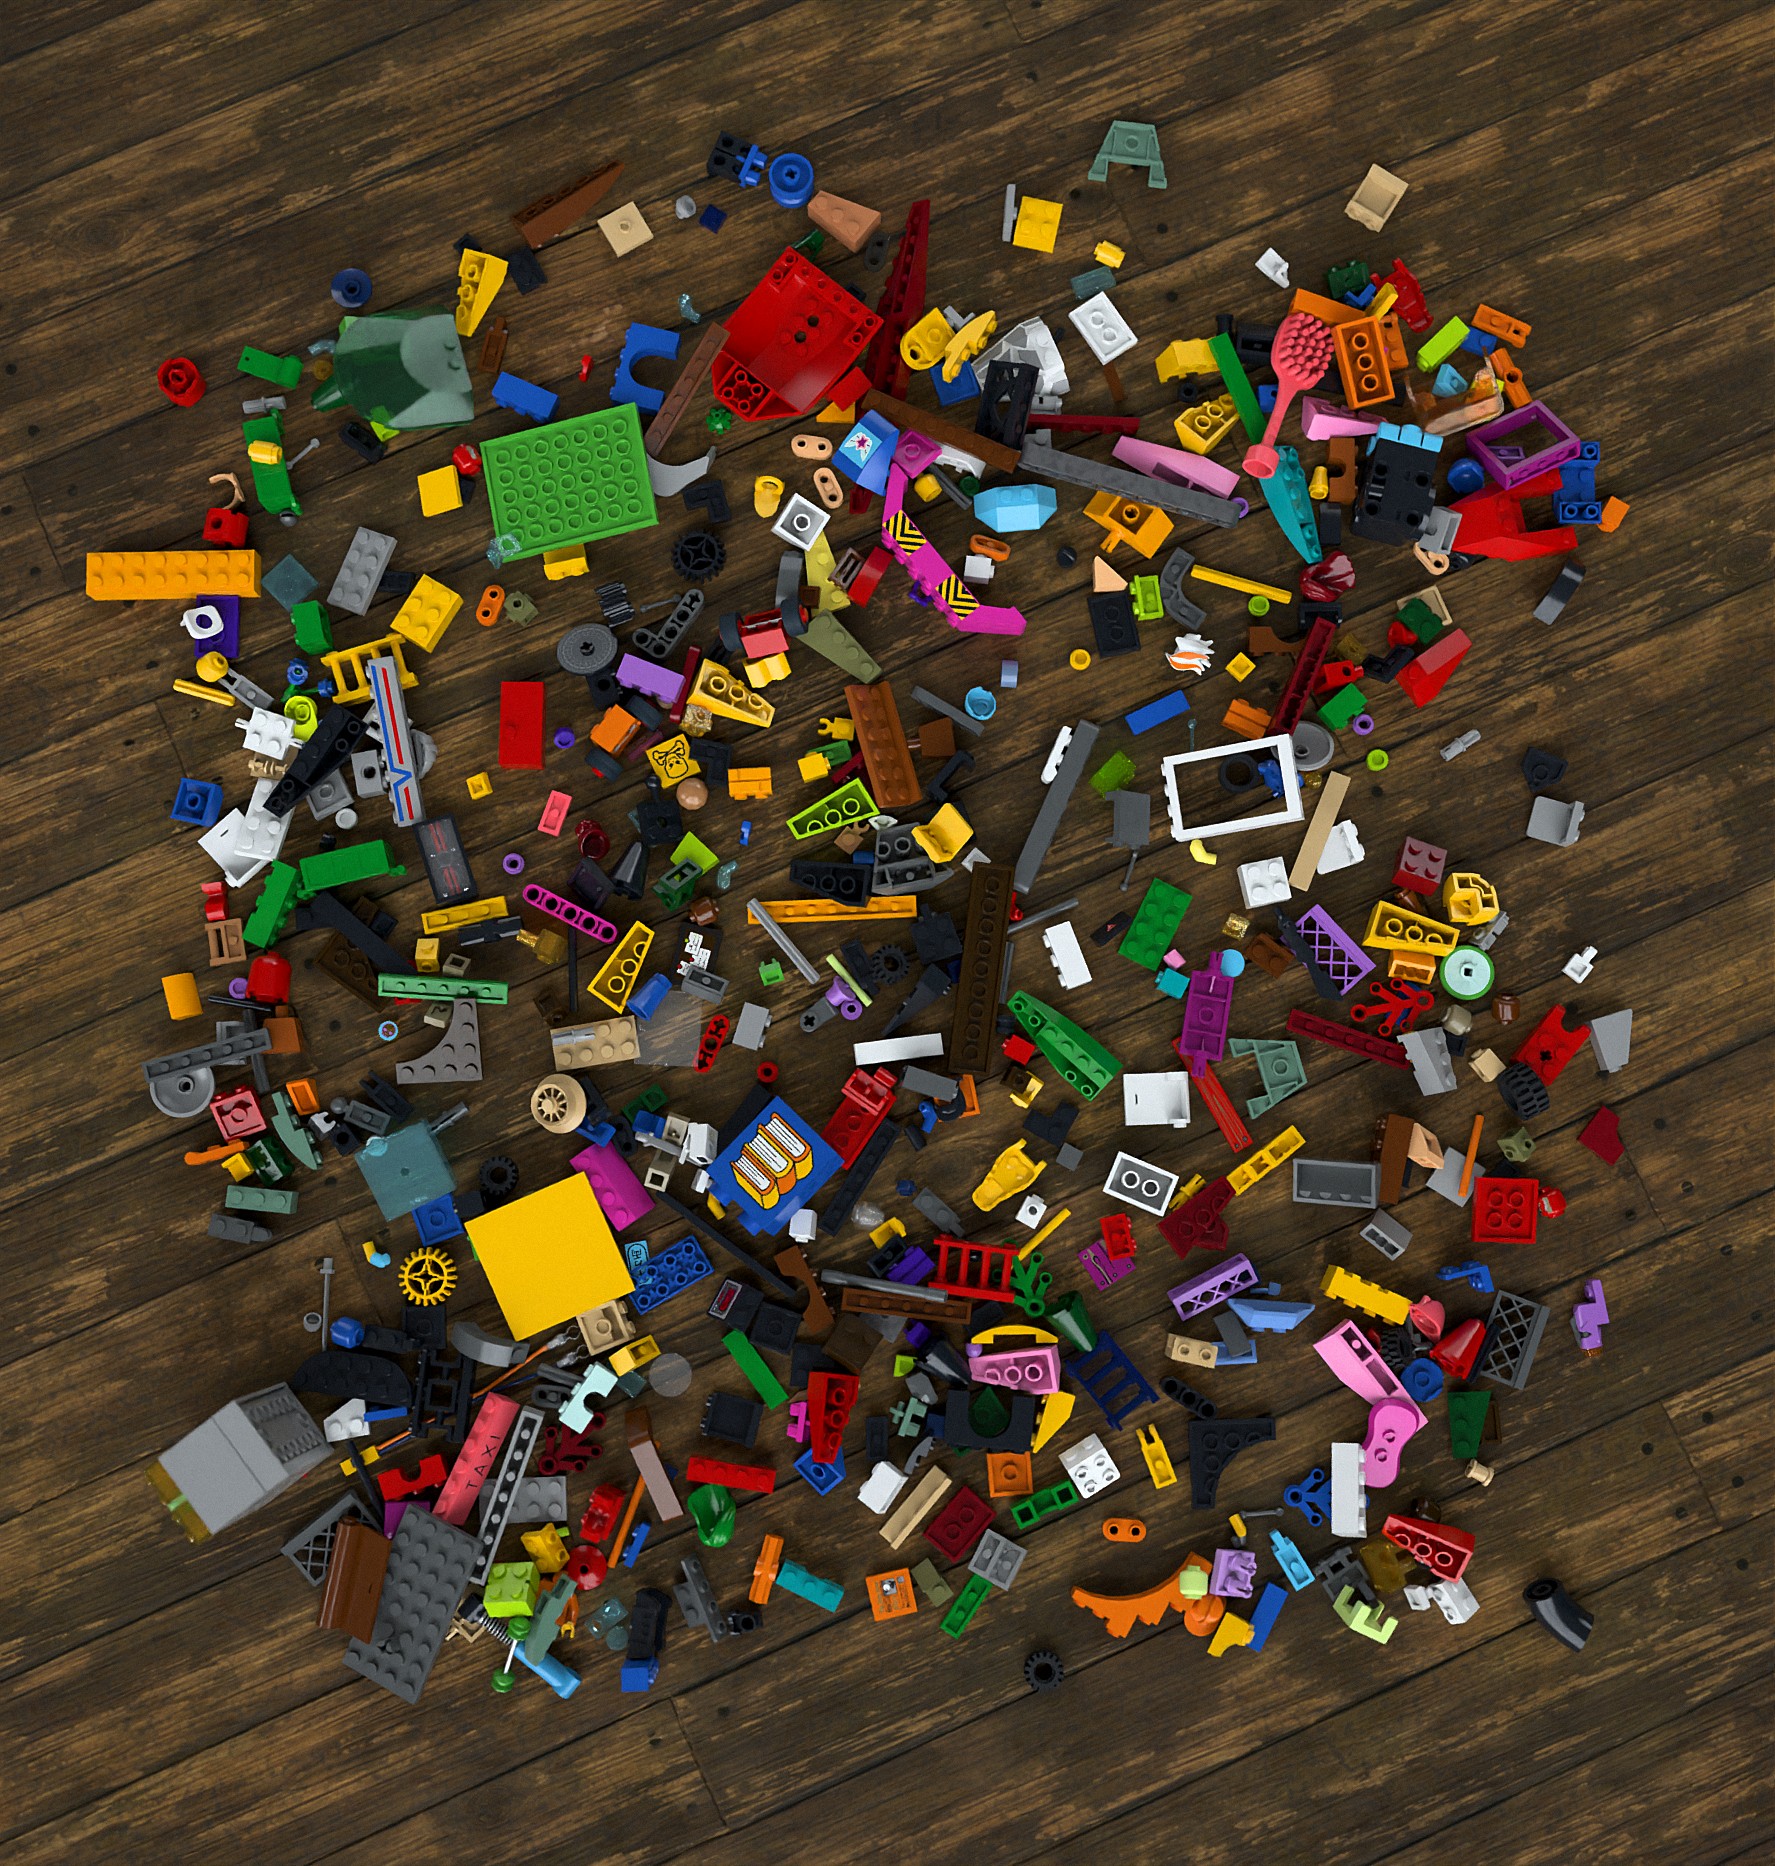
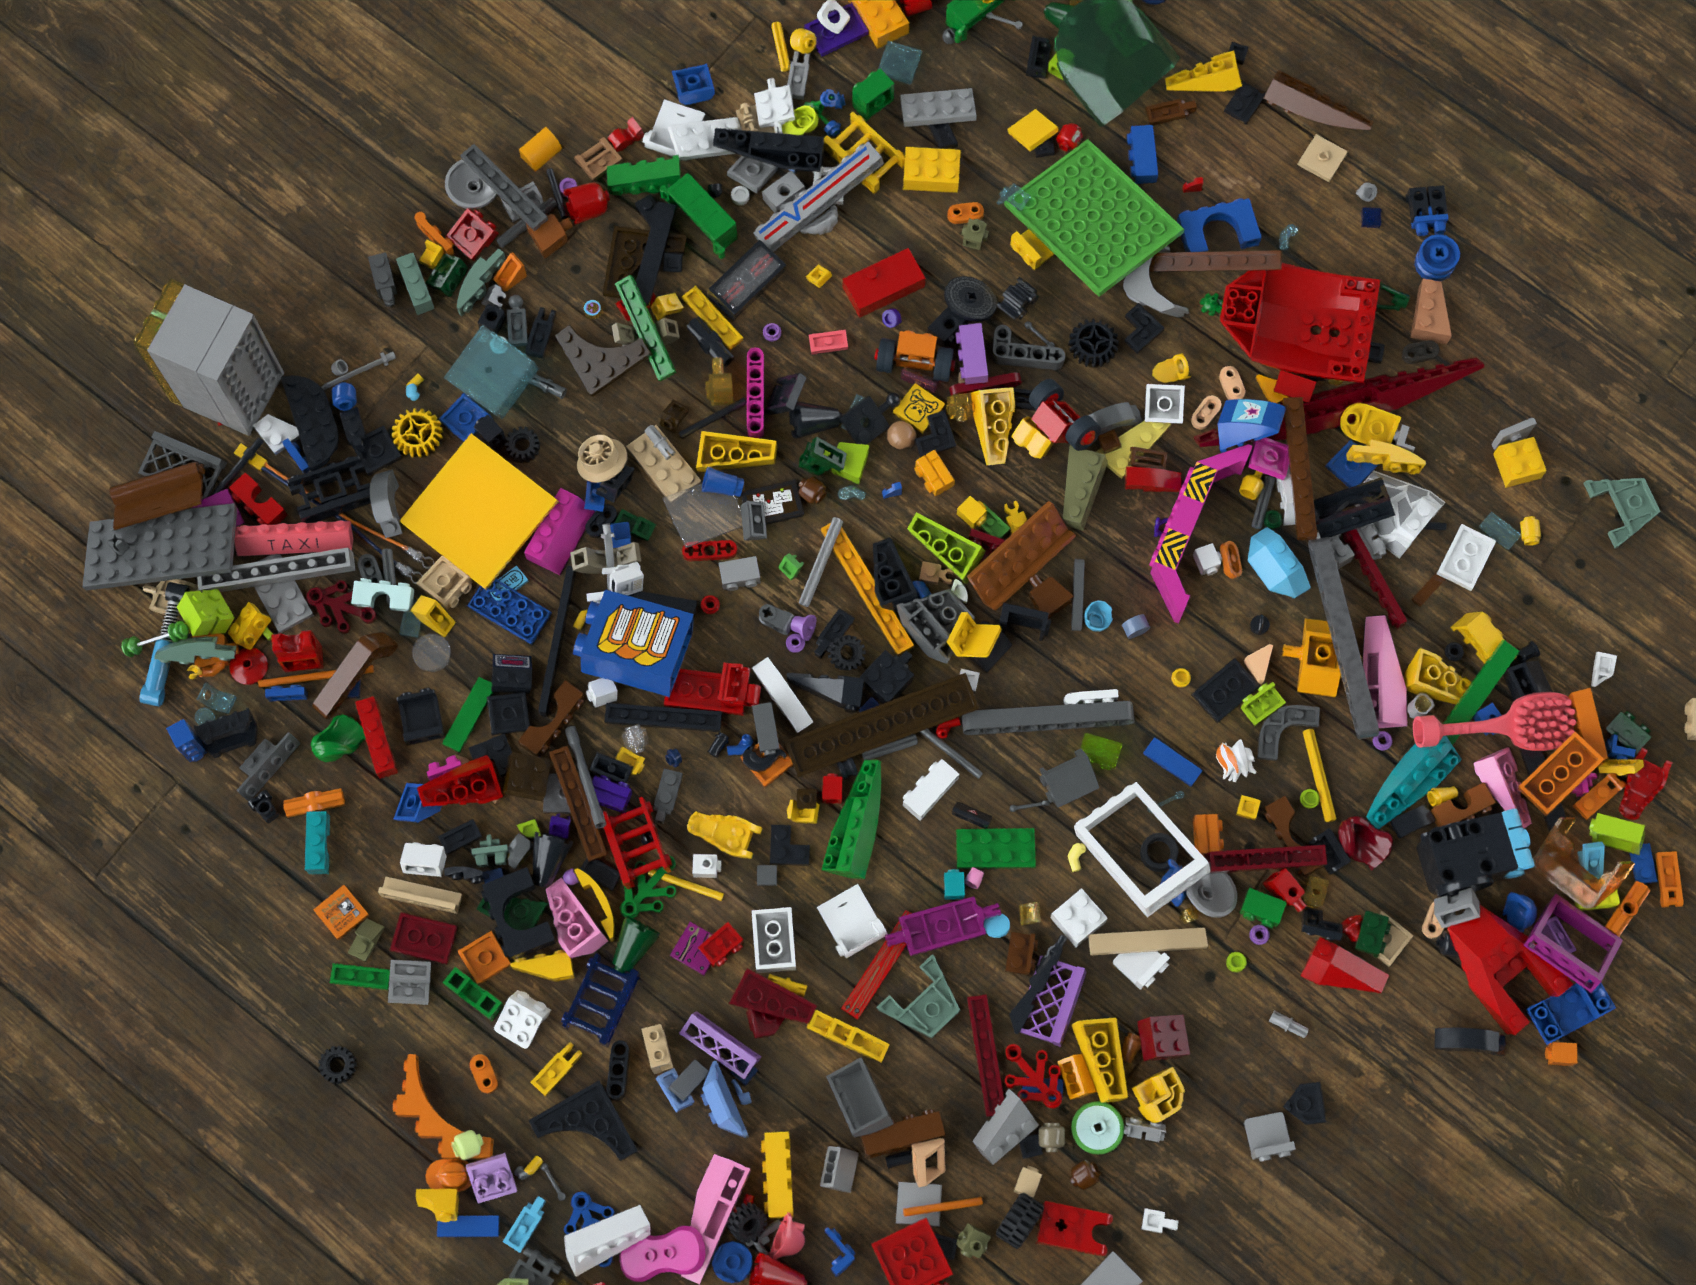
camera: 65 degrees right, 10 degrees down
dark red hair [575,819,610,861] -> none
yellowish green bar [826,954,873,1007] -> none
none -> rock [1407,692,1435,718]

